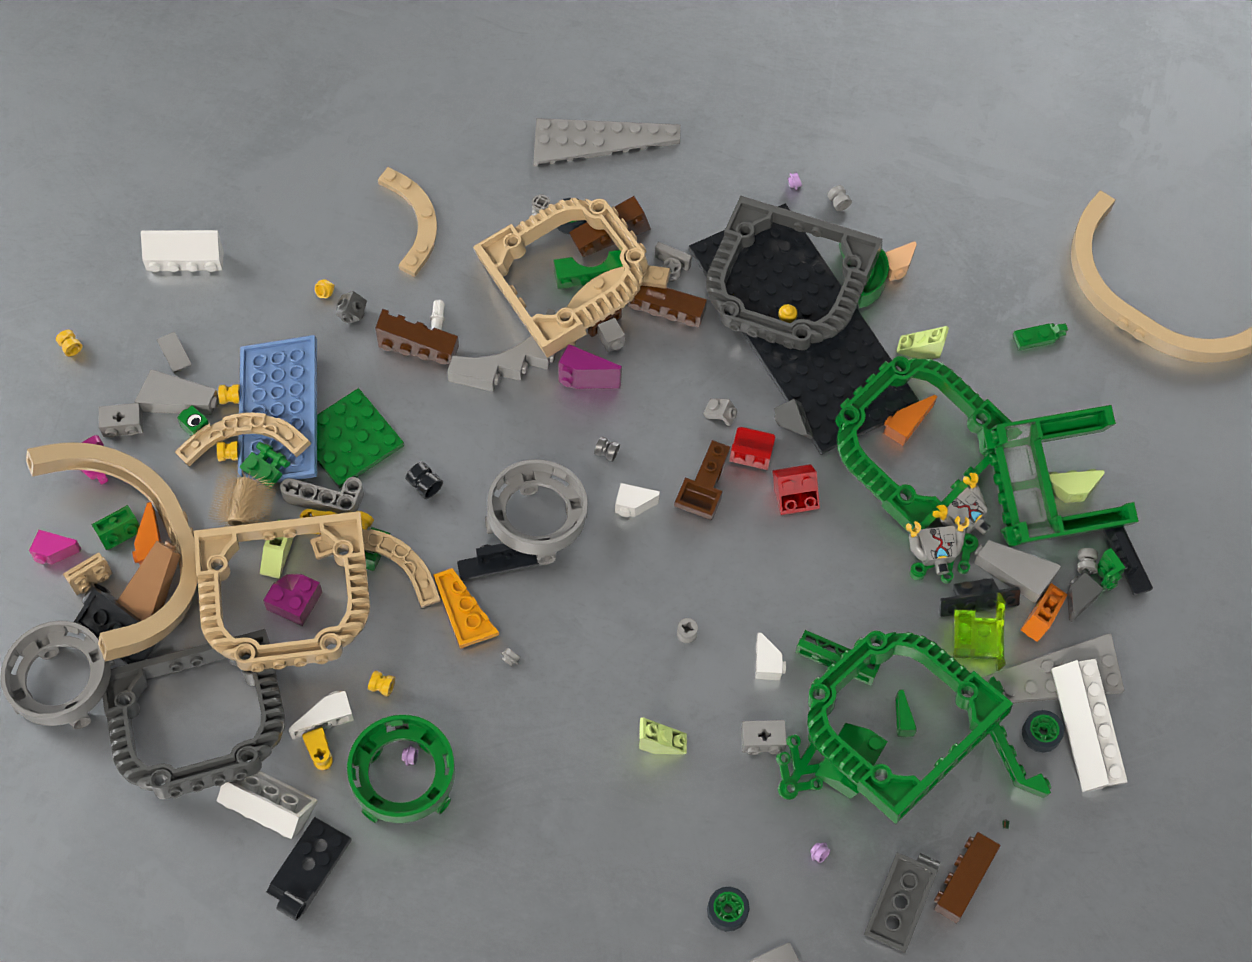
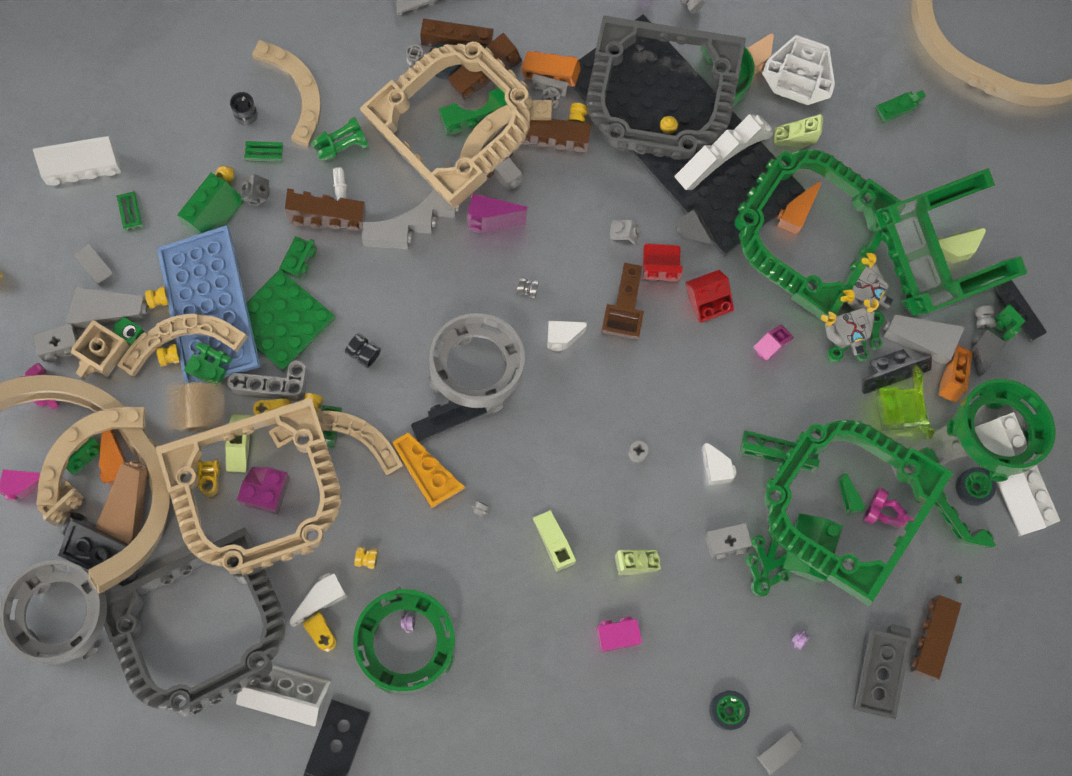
camera: 15 degrees left, 10 degrees up
none -> tan plate [37,407,146,506]
none -> tan hinge [71,320,130,380]
none -> green tile [116,191,143,231]
none -> green slope [177,172,244,234]
none -> yellow piece [197,458,220,498]
none -> black wheel [230,92,258,125]
none -> green tile [244,141,283,162]
none -> green bracket [279,236,317,279]
none -> green piece [312,116,369,161]
none -> reddish brown brick [420,18,494,48]
none -> orange brick [521,51,581,87]
none -> yellowish green slope [533,510,576,572]
none -> yellow wheel [568,103,588,123]
none -> dark pink brick [596,617,642,652]
none -> white arch [674,114,773,190]
none -> slope [753,324,794,361]
none -> white wedge [762,35,835,105]
none -> dark pink piece [863,487,914,528]
none -> green piece [947,379,1056,482]

